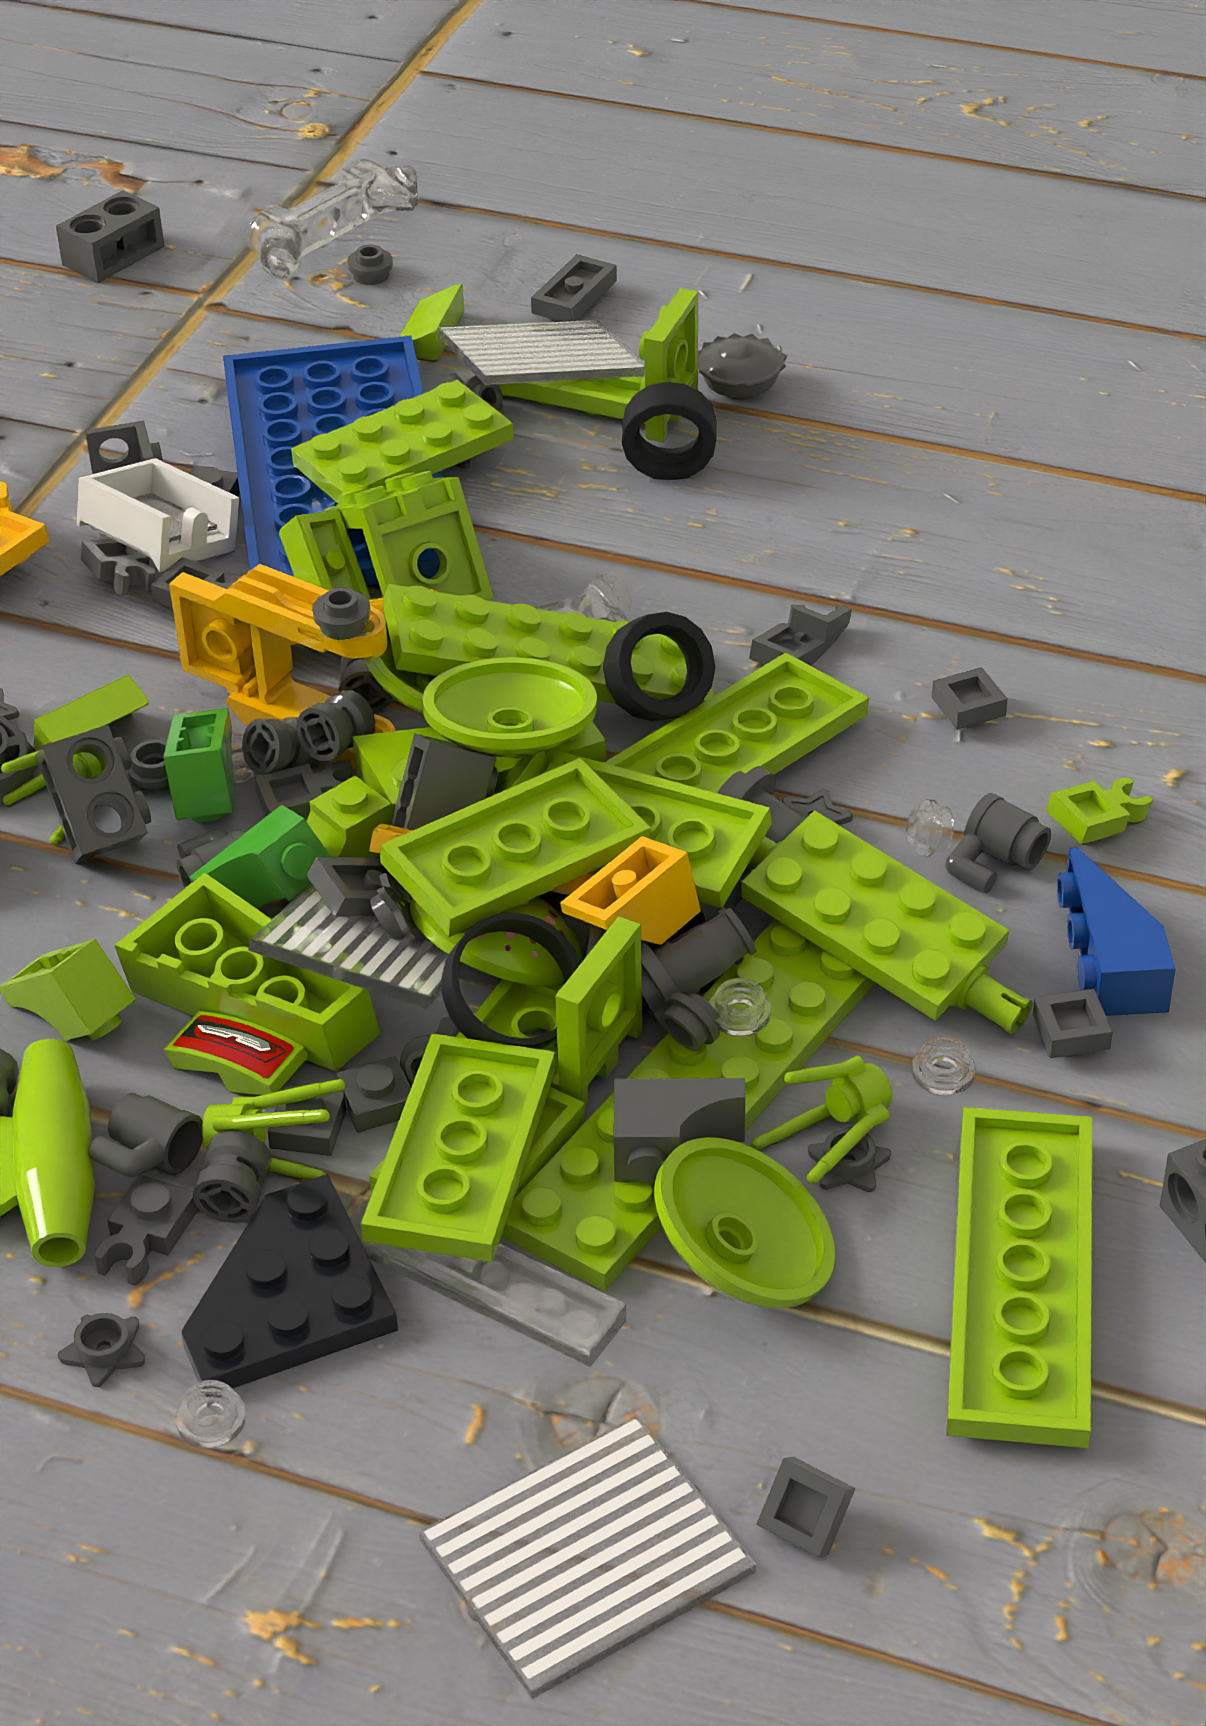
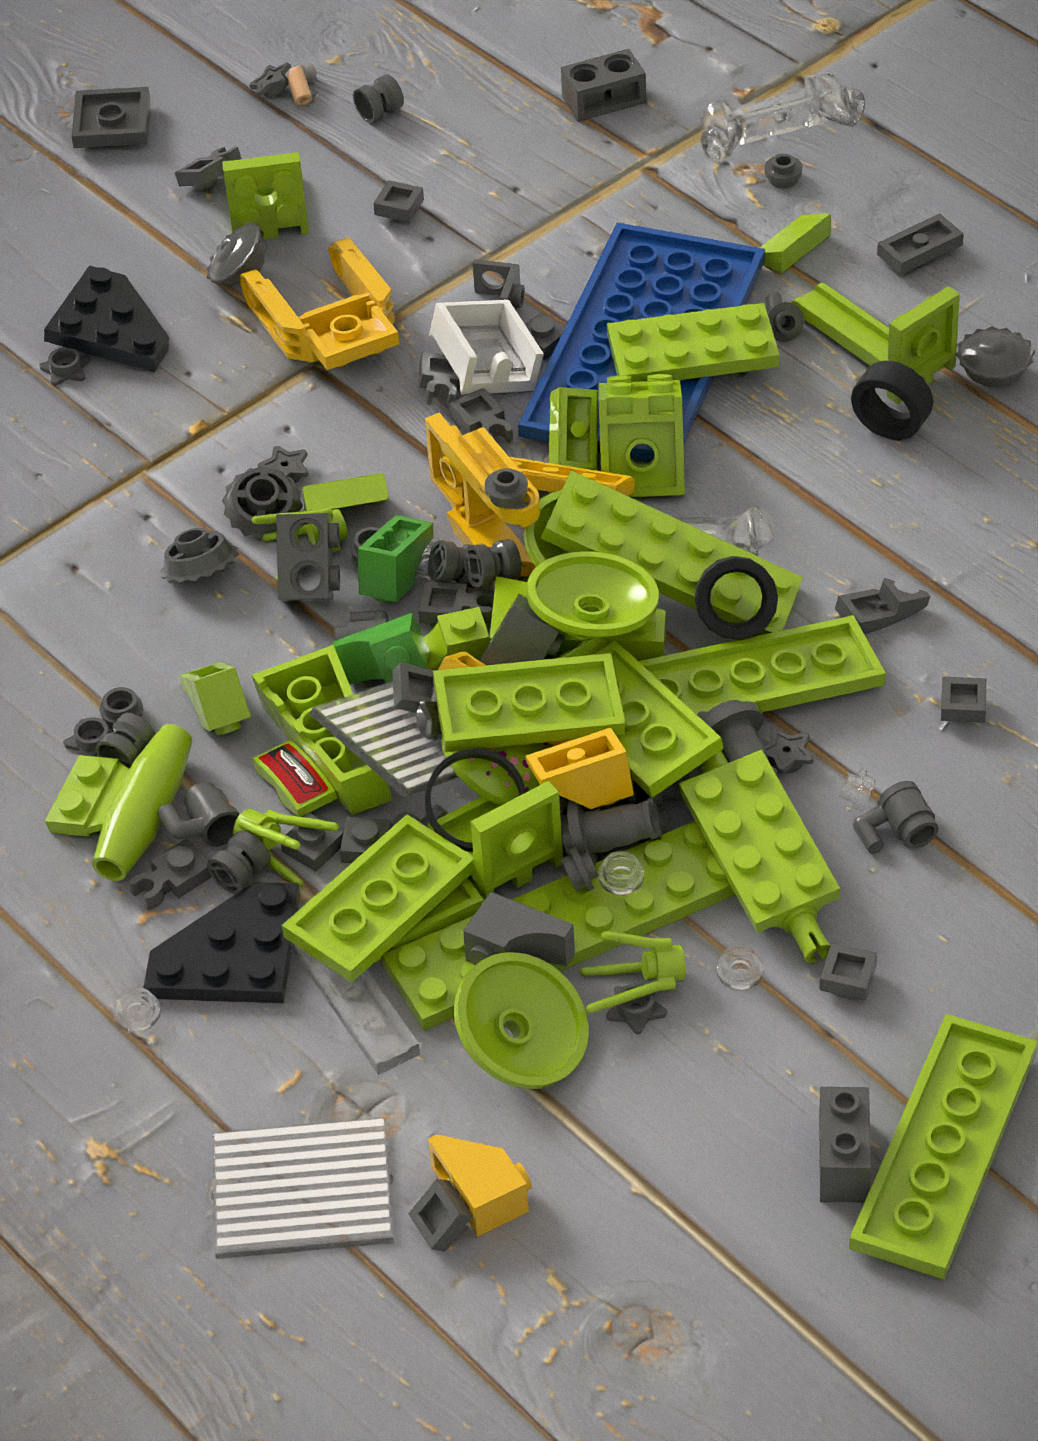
camera: 30 degrees right, 5 degrees up
dark grey plate [57,1313,145,1387] -> none
clear piece [439,320,645,385] -> none
lime plate [946,1107,1092,1448] -> none
lime plate [1045,778,1153,845] -> none
blue slope [1057,847,1176,1016] -> none
none -> yellow slope [428,1134,532,1237]

